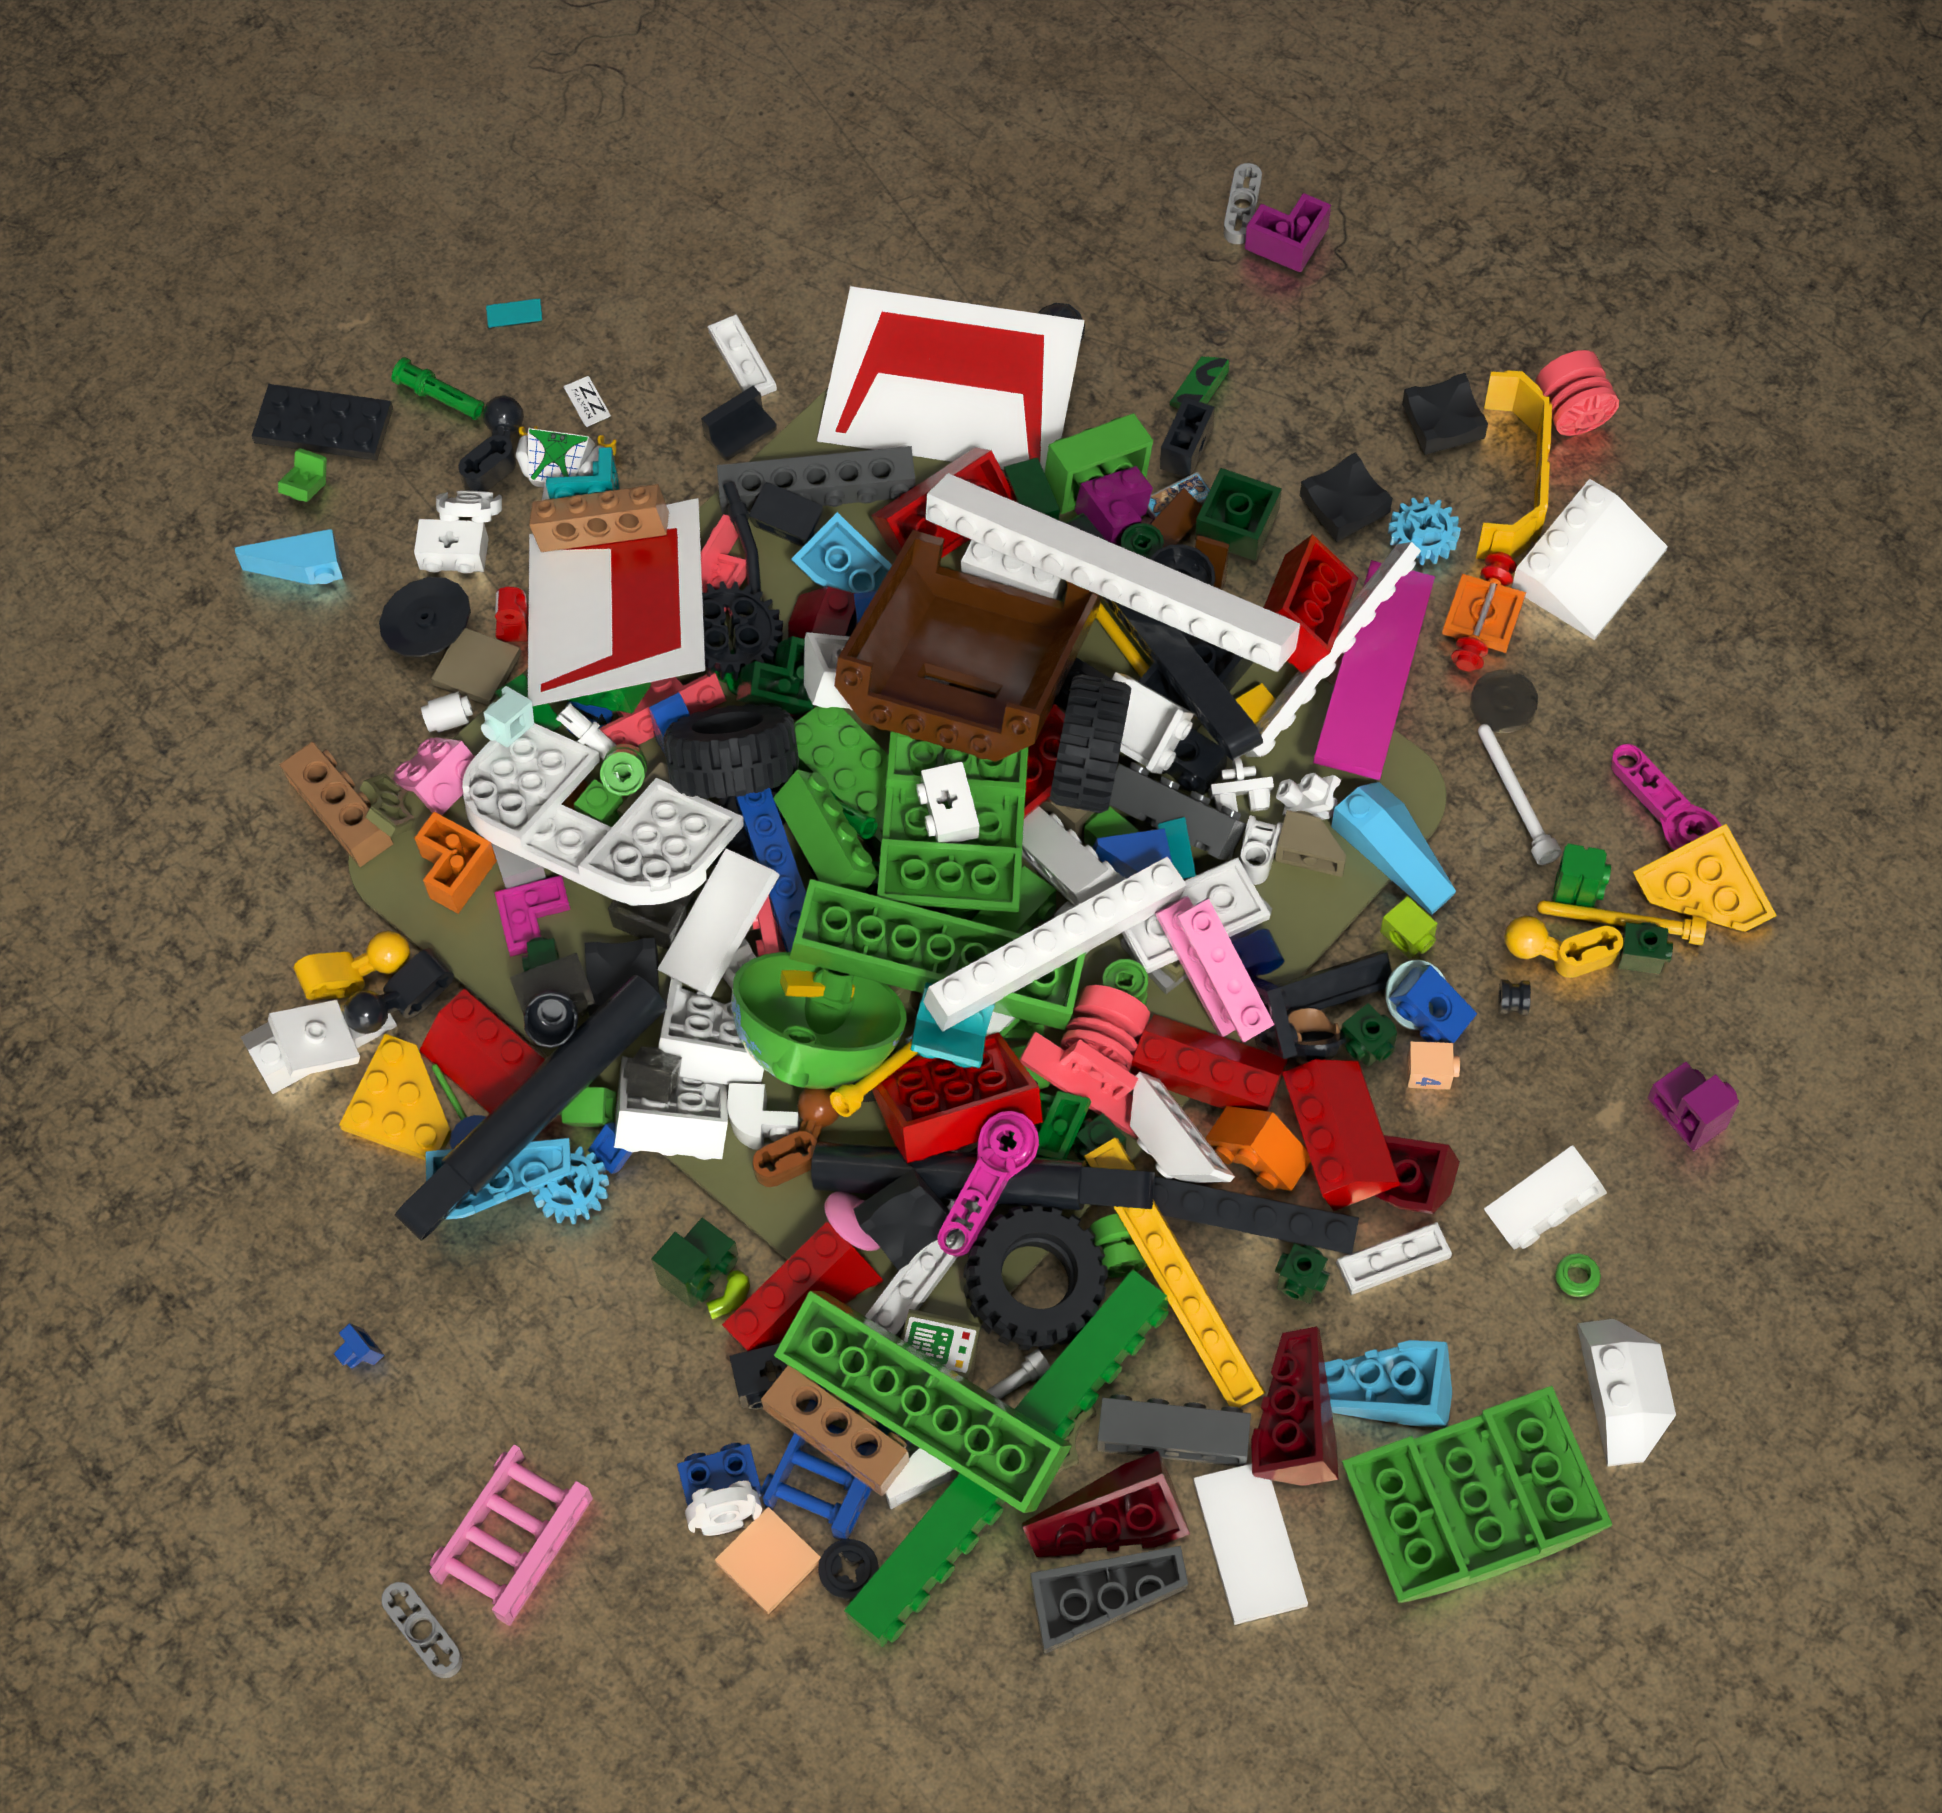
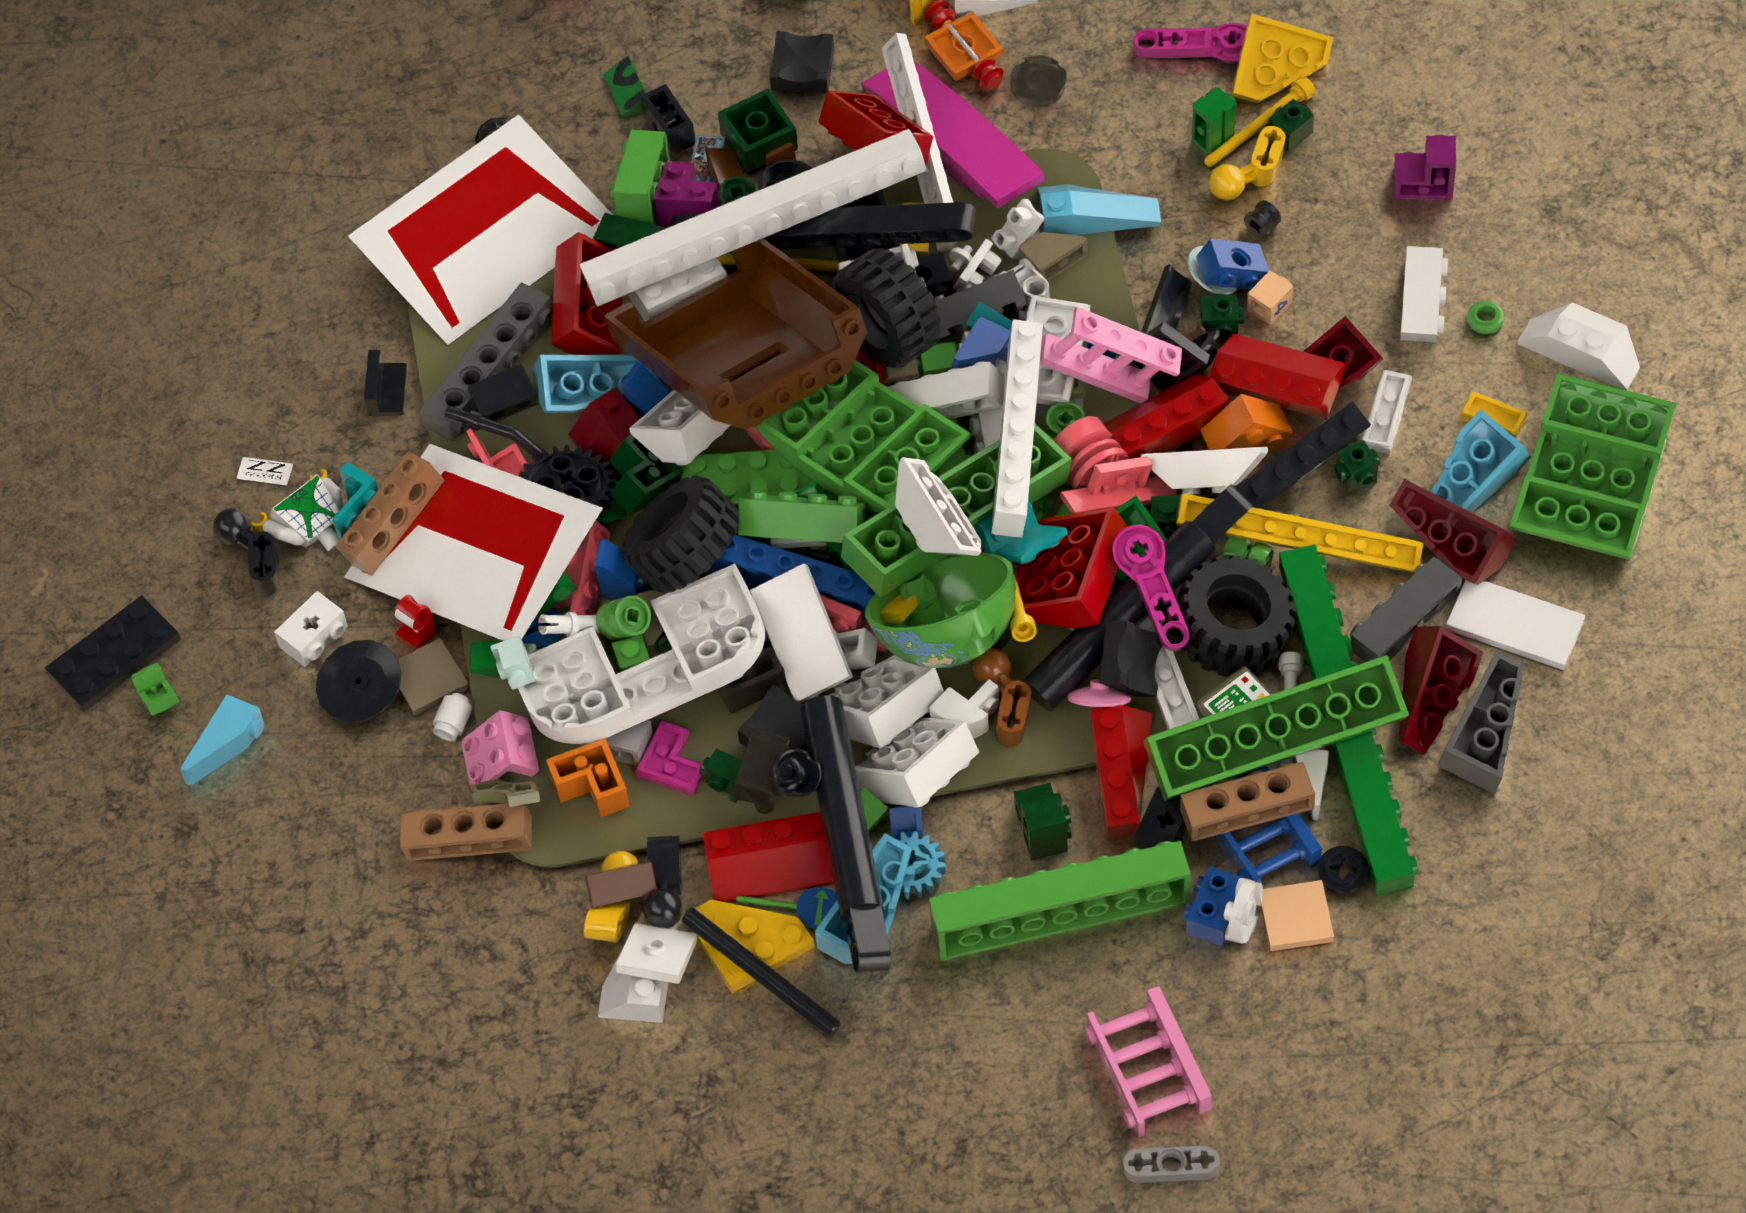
camera: 50 degrees left, 5 degrees down
blue tile [334,1323,385,1369] -> none
green pin [391,357,485,420] -> none
white plate [436,490,502,522] -> none
teal sticker [486,299,543,328] -> none
clear smoke brick [623,1046,682,1104] -> none
lime arm [706,1270,750,1319] -> none
white tile [708,314,777,397] -> none
white brick [916,762,980,843] -> none
lime brick [1380,896,1438,959] -> none
medium azure gear [1388,497,1461,565] -> none
white piece [1478,724,1562,865] -> none
none -> reddish brown slope [585,861,657,907]
none -> black axle [681,907,841,1037]
none -> white wedge [895,457,981,556]
none -> bright green brick [929,841,1191,961]
none -> yellow tile [1460,391,1528,439]

